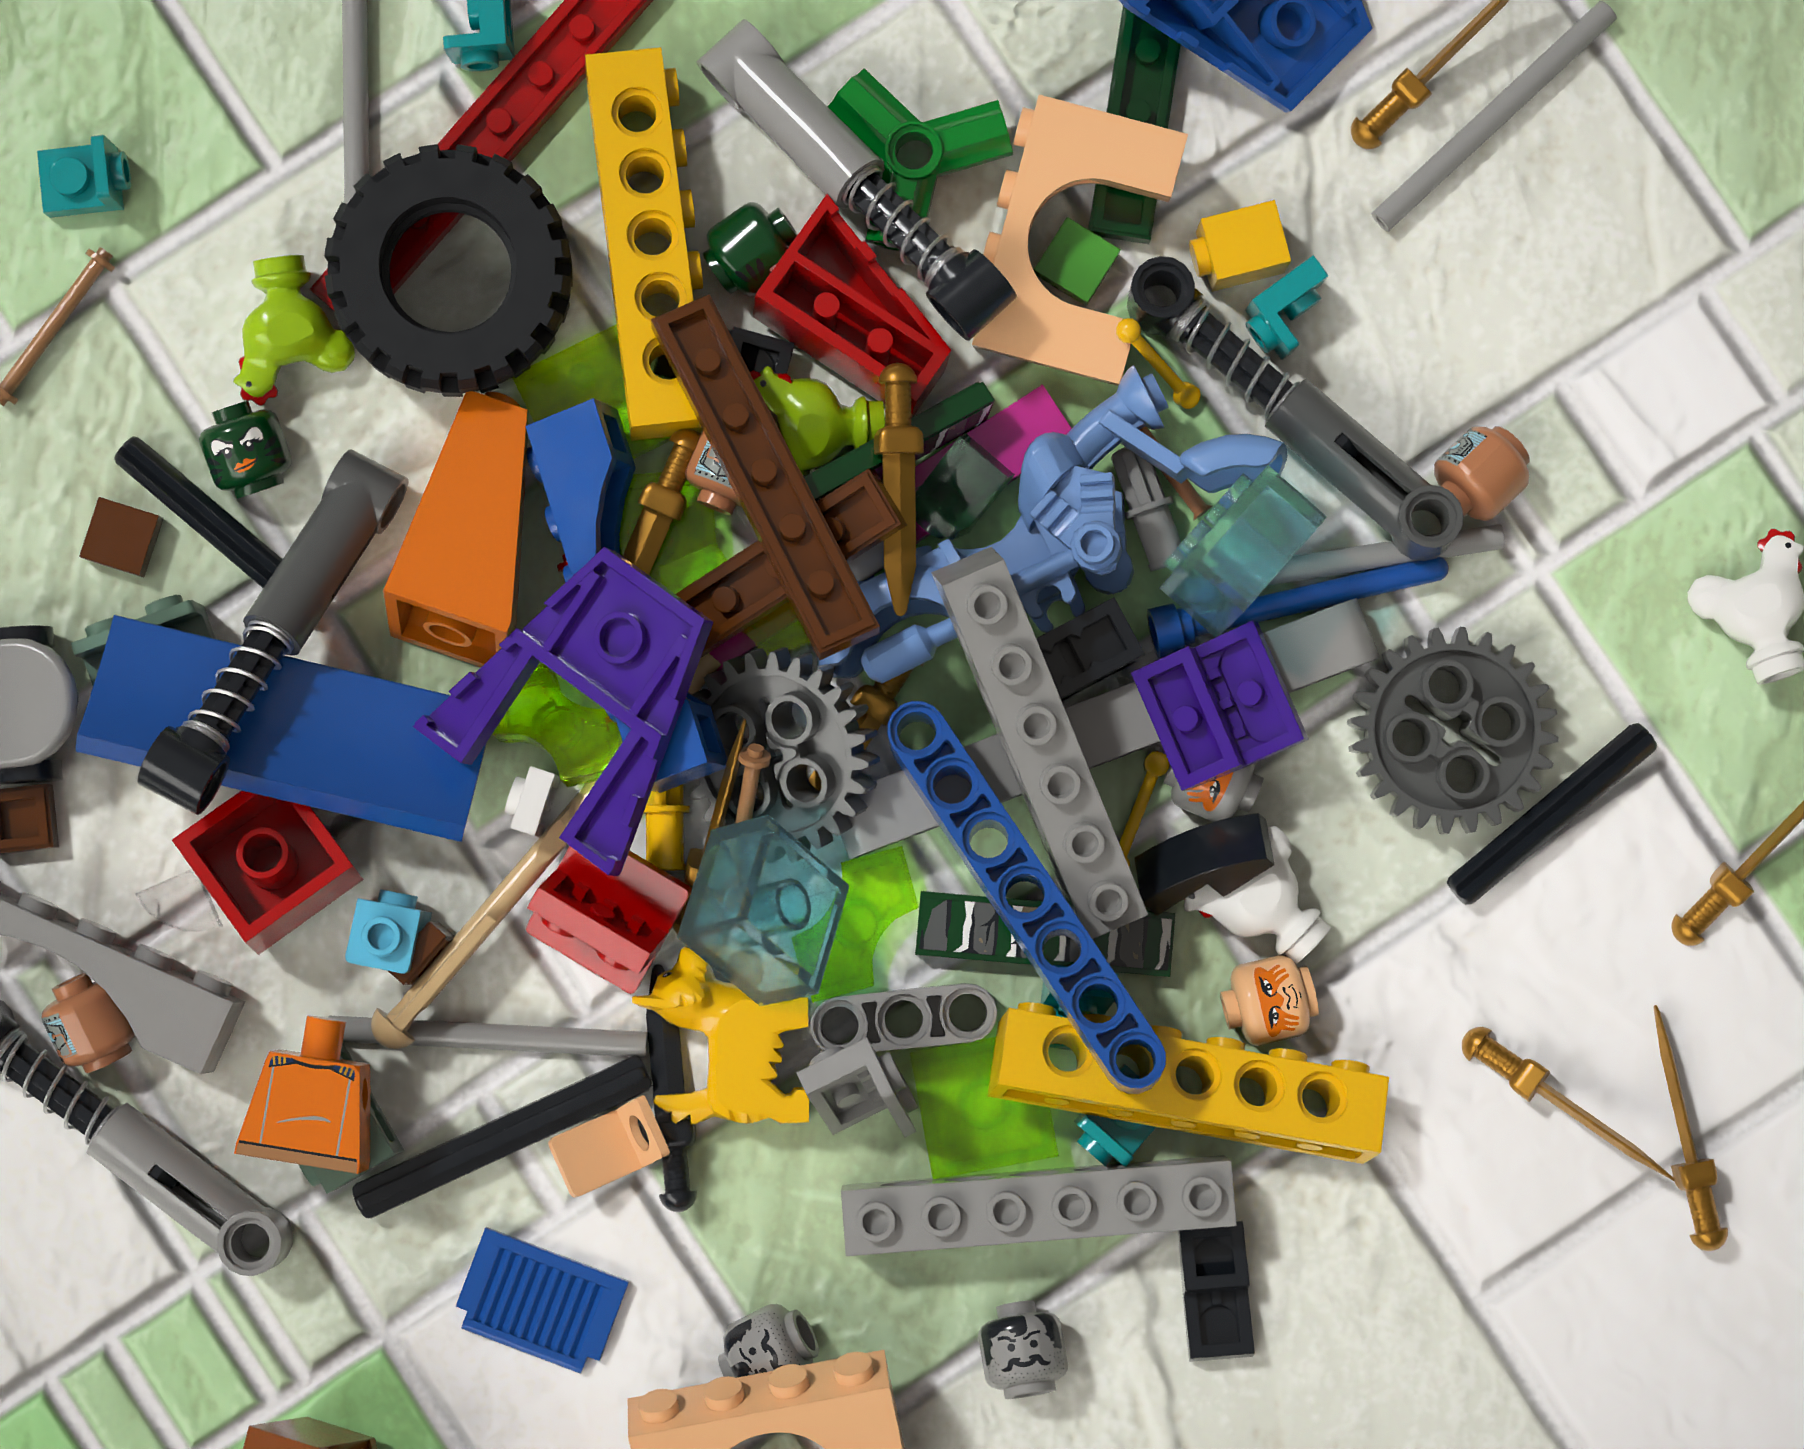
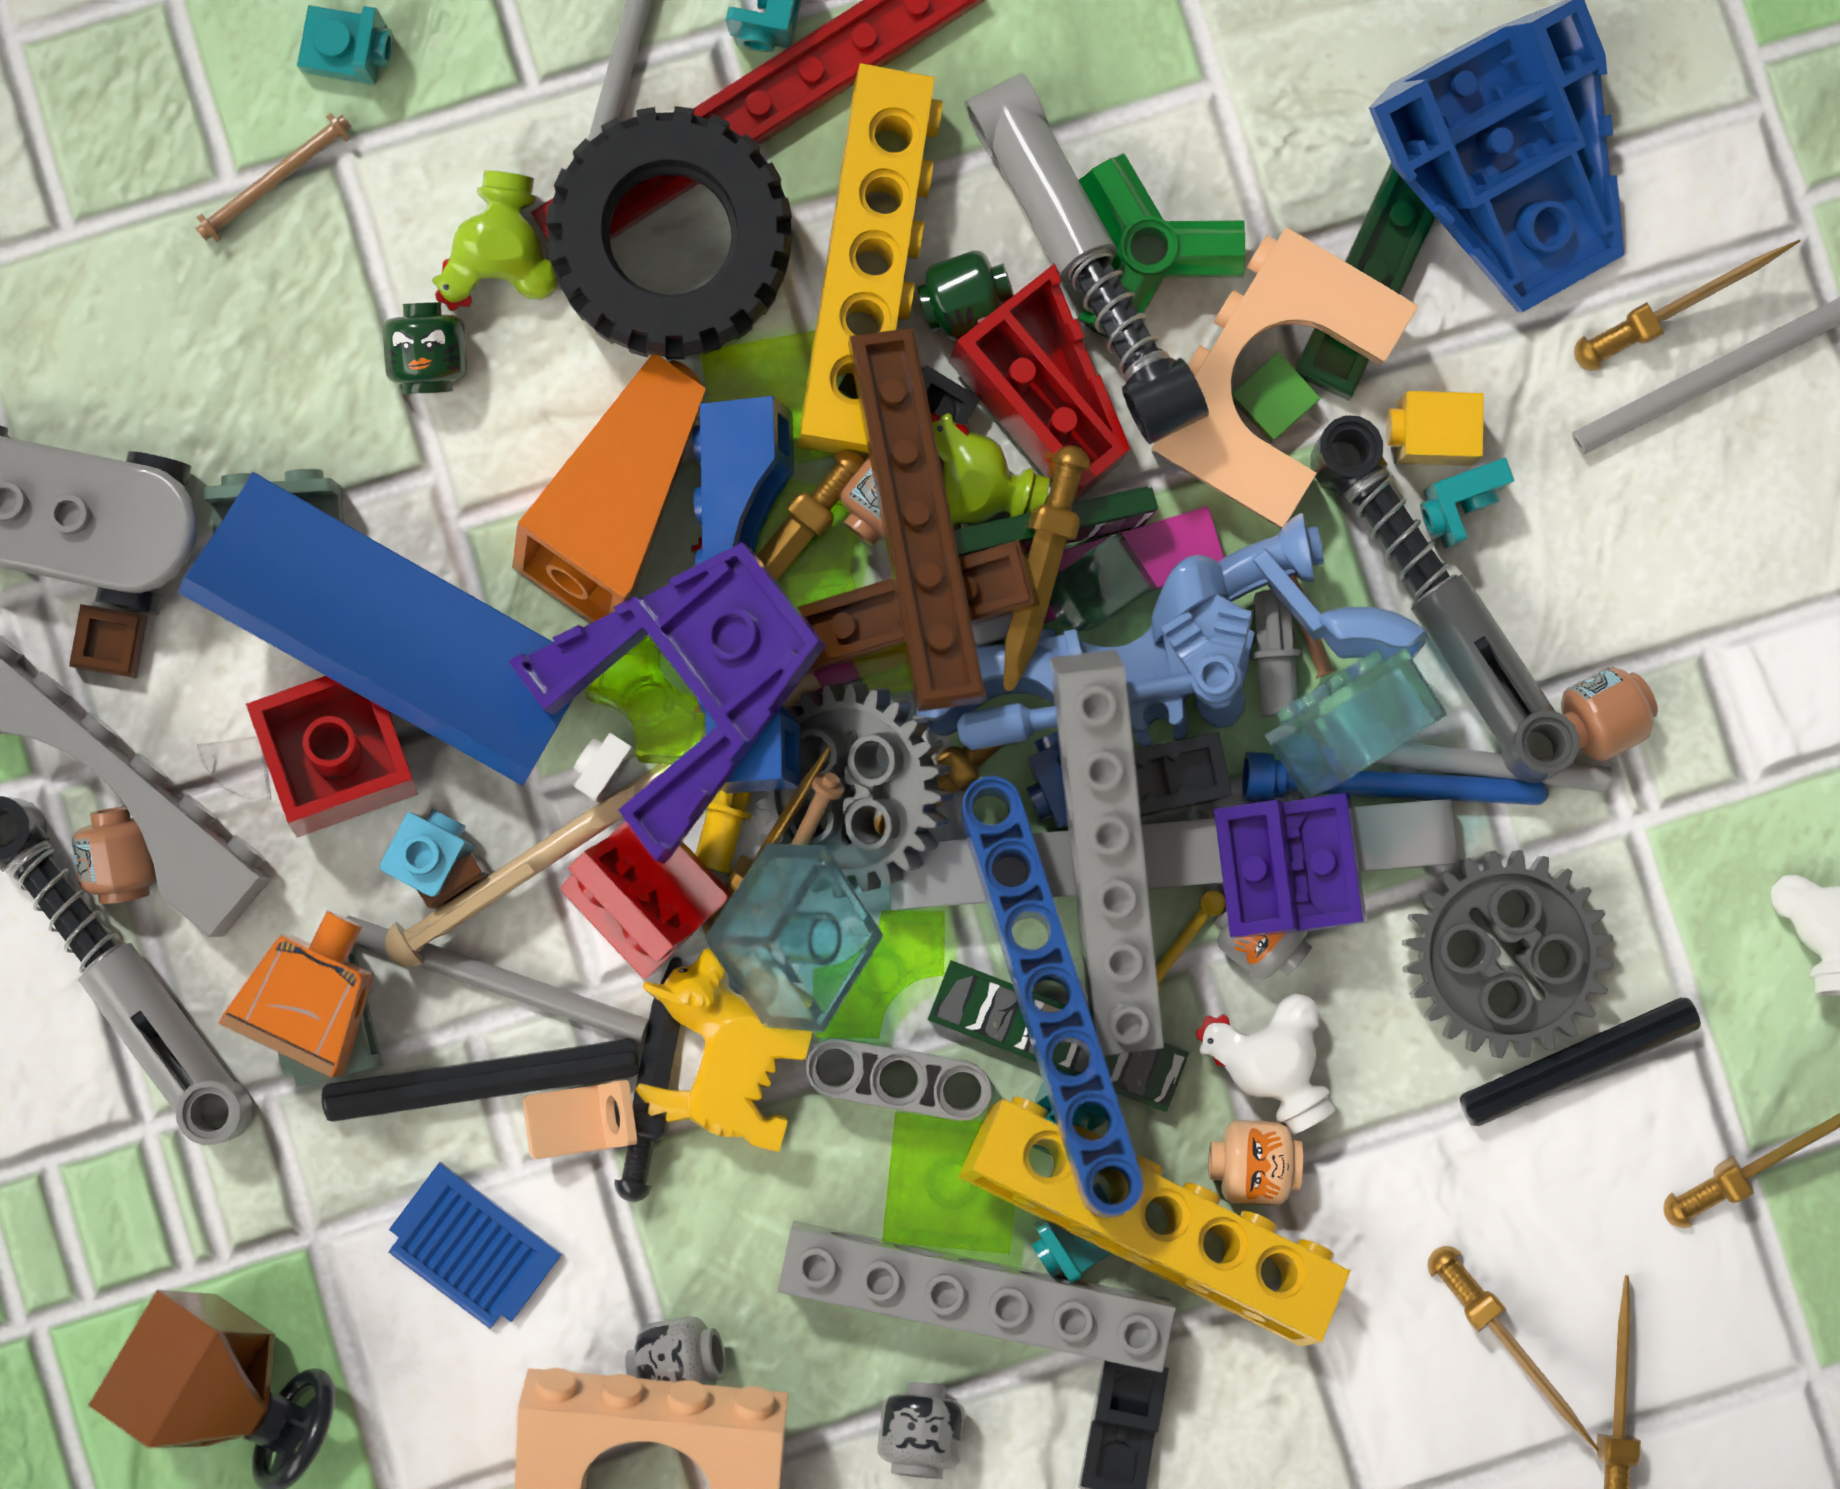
camera: 10 degrees right, 0 degrees up
reddish brown tile [79,497,164,578] -> none
black axle [114,436,282,588] -> none
piece [137,449,409,815] -> none
light grey bracket [796,1037,919,1137] -> none
yellow hinge [1116,318,1201,409] -> none
black slope [1134,813,1275,916] -> none
none -> dark blue bracket [1026,731,1068,830]

